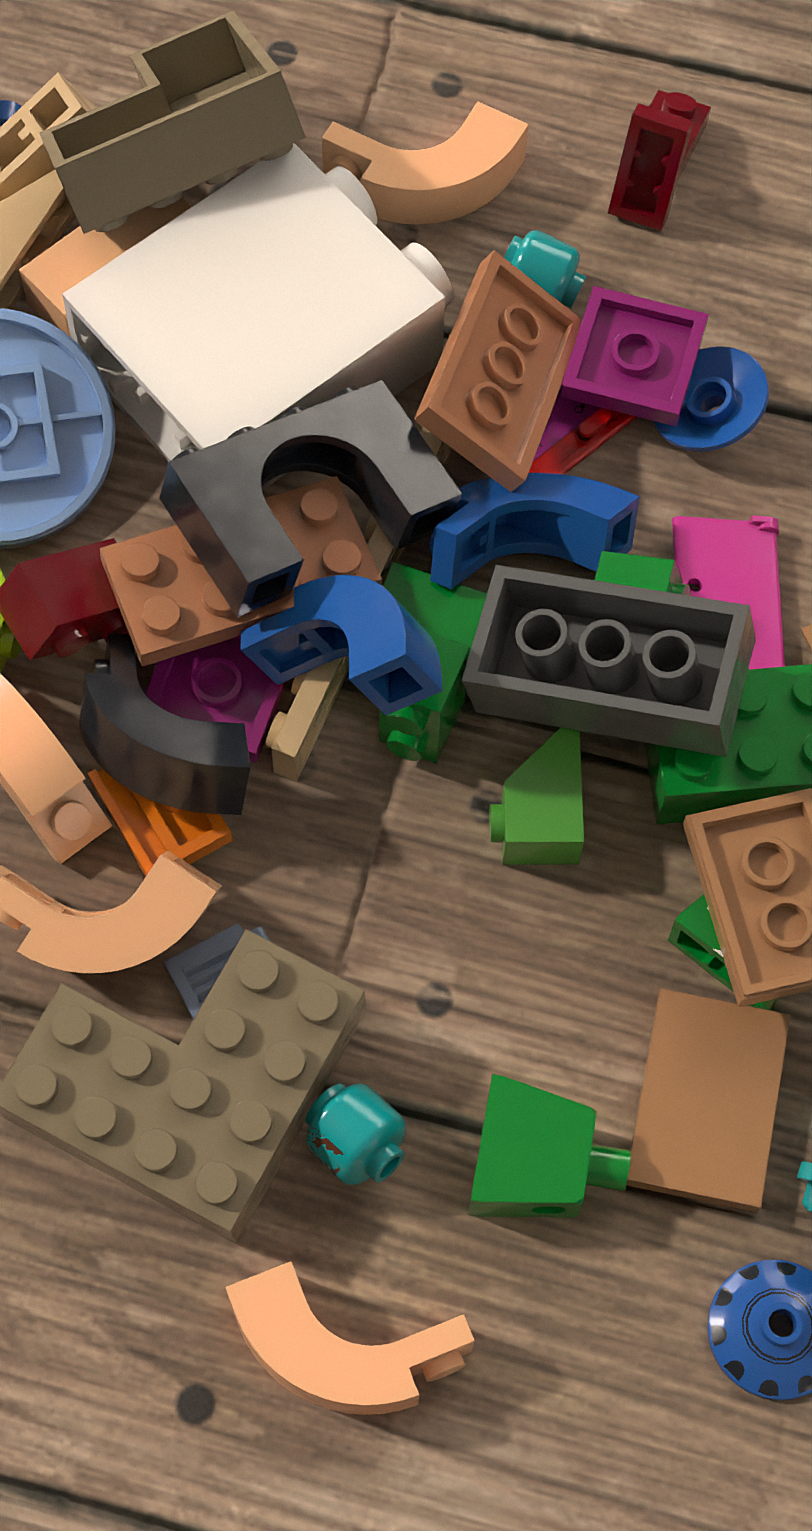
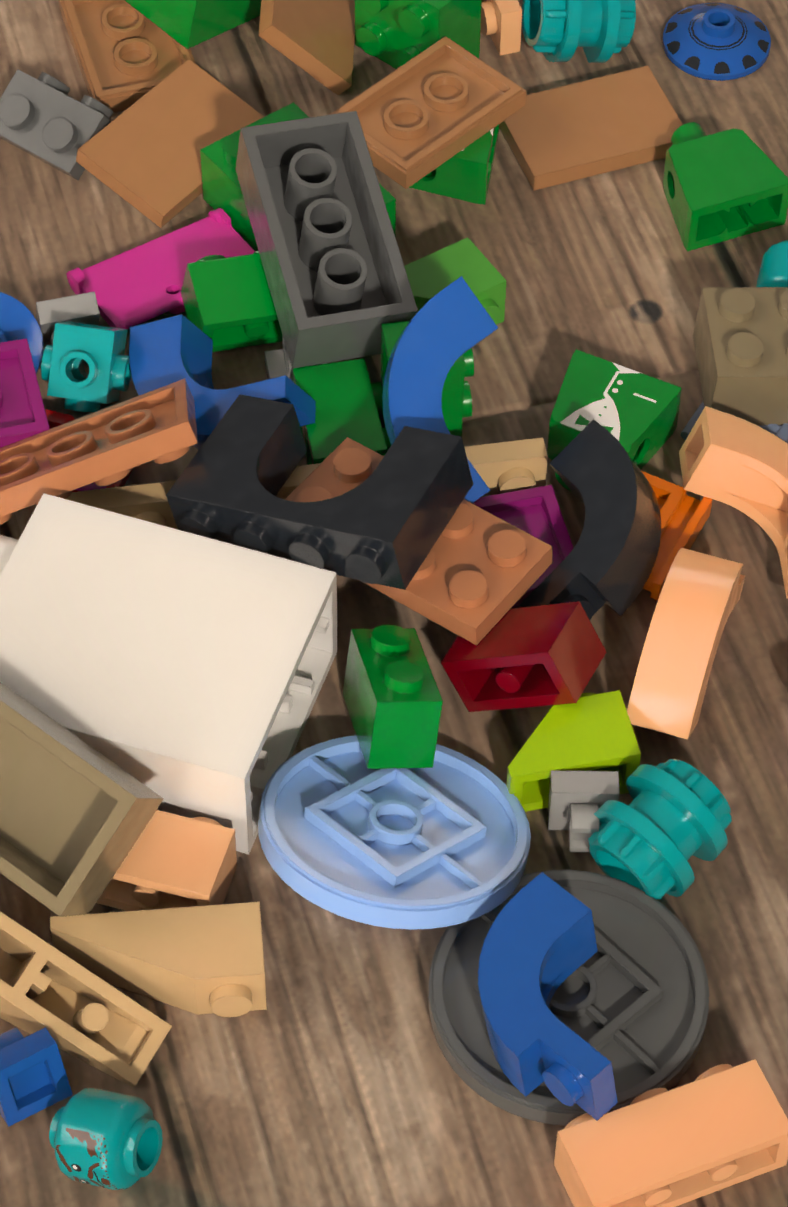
camera: 120 degrees left, 15 degrees down
none -> light grey tile [36,291,100,345]
none -> teal brick [41,321,131,413]
none -> green brick [343,625,443,769]
none -> green torso [547,349,682,491]

